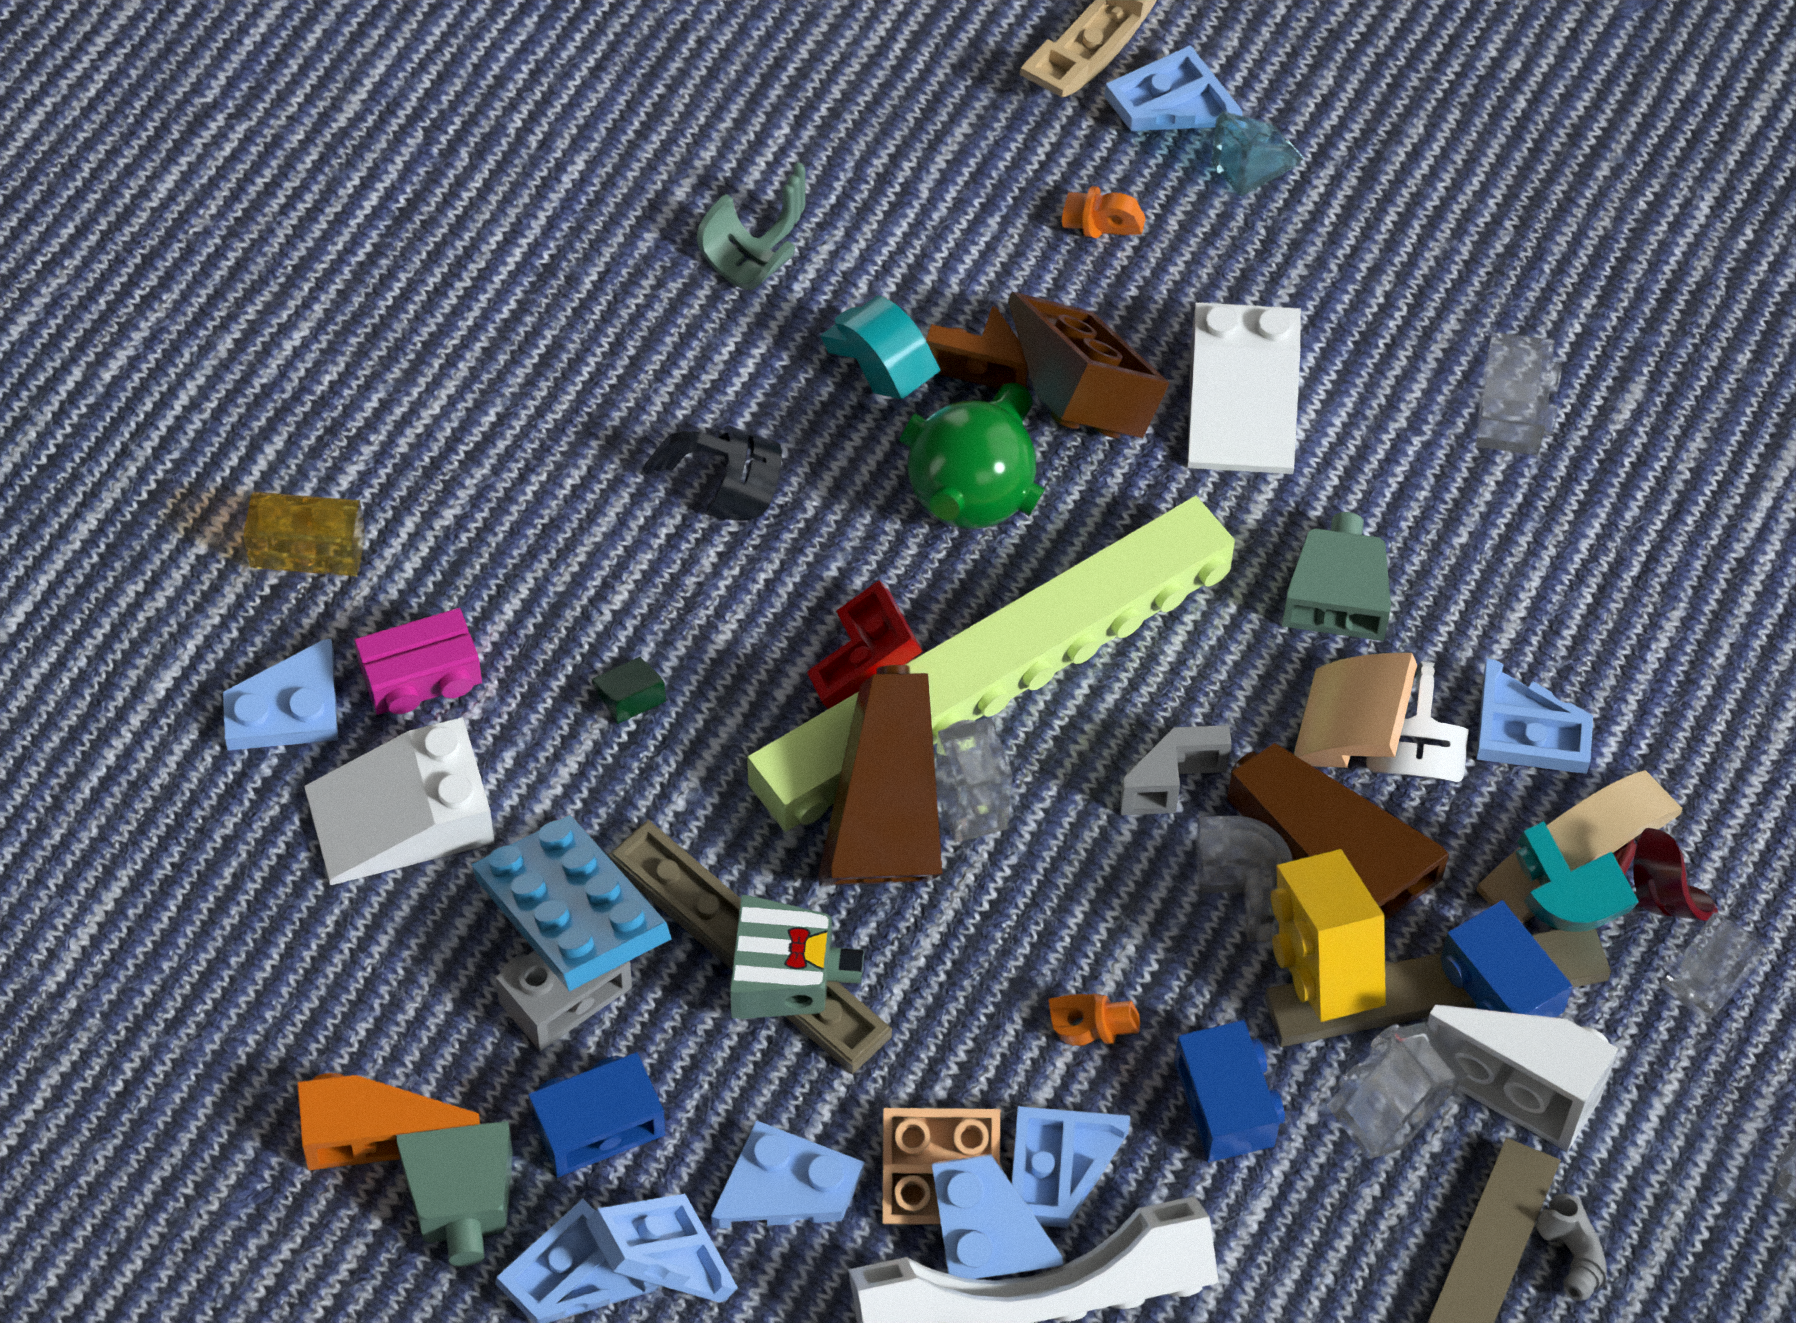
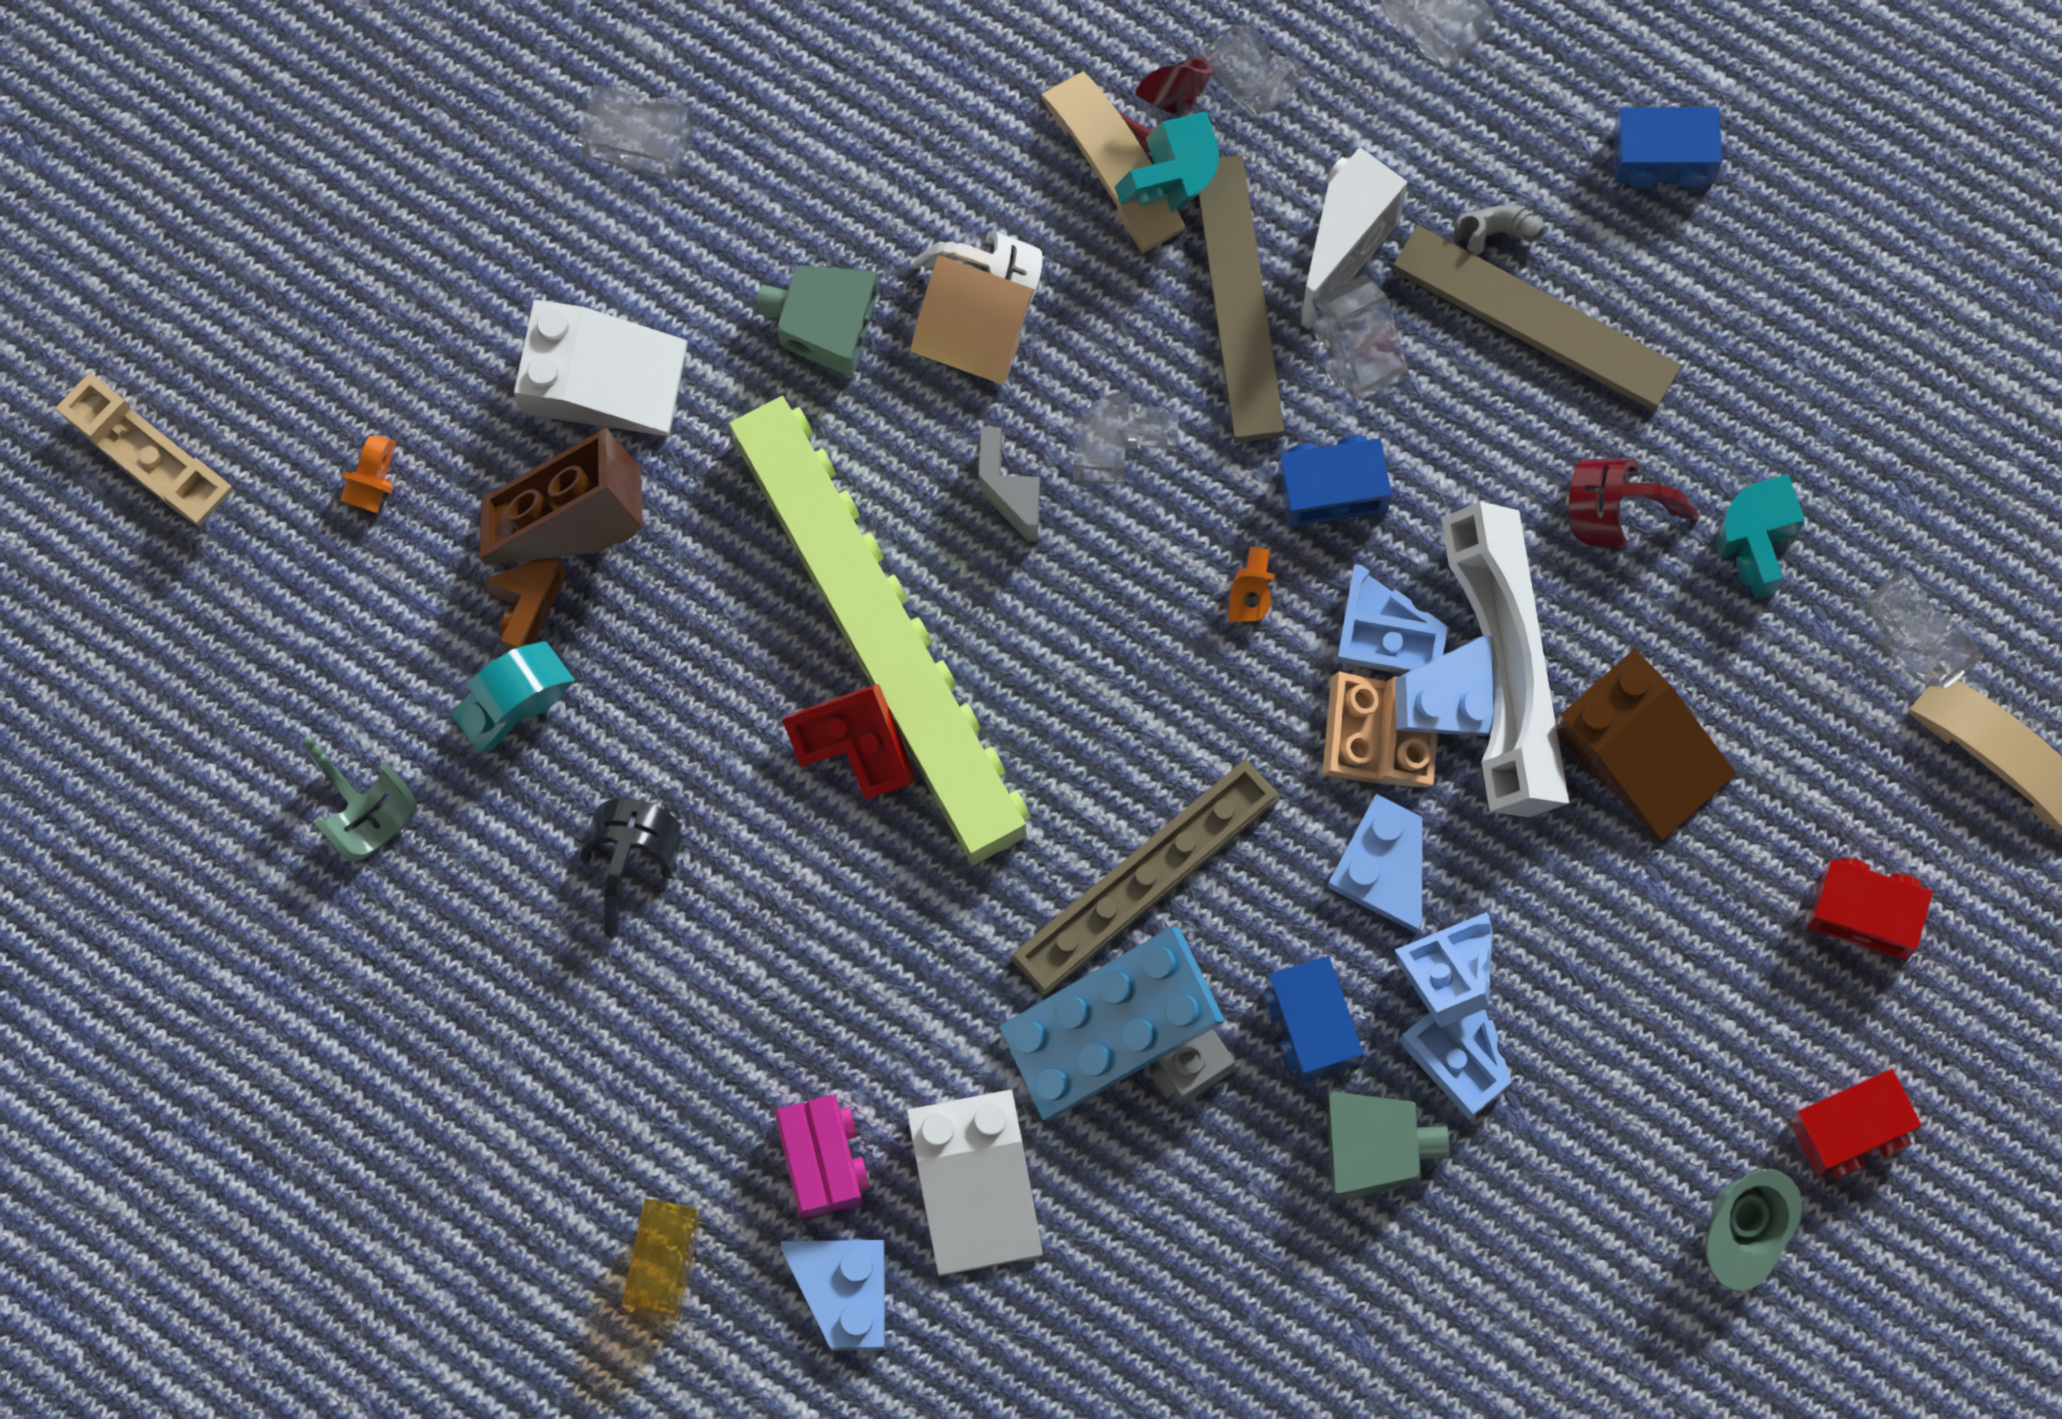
camera: 80 degrees left, 15 degrees up
orange slope [298,1073,480,1171] -> none
dark green slope [592,657,666,724] -> none
torso [730,895,864,1019] -> none
reddish brown slope [818,665,942,886] -> none
green piece [899,383,1045,529] -> none
clear brick [935,717,1012,843] -> none
light blue wing [1104,45,1243,131] -> none
clear light blue slope [1211,111,1304,197] -> none
reddish brown slope [1227,743,1449,922] -> none
yellow brick [1271,849,1386,1022] -> none
blue brick [1440,900,1573,1018] -> none
light blue wing [1476,659,1593,774] -> none

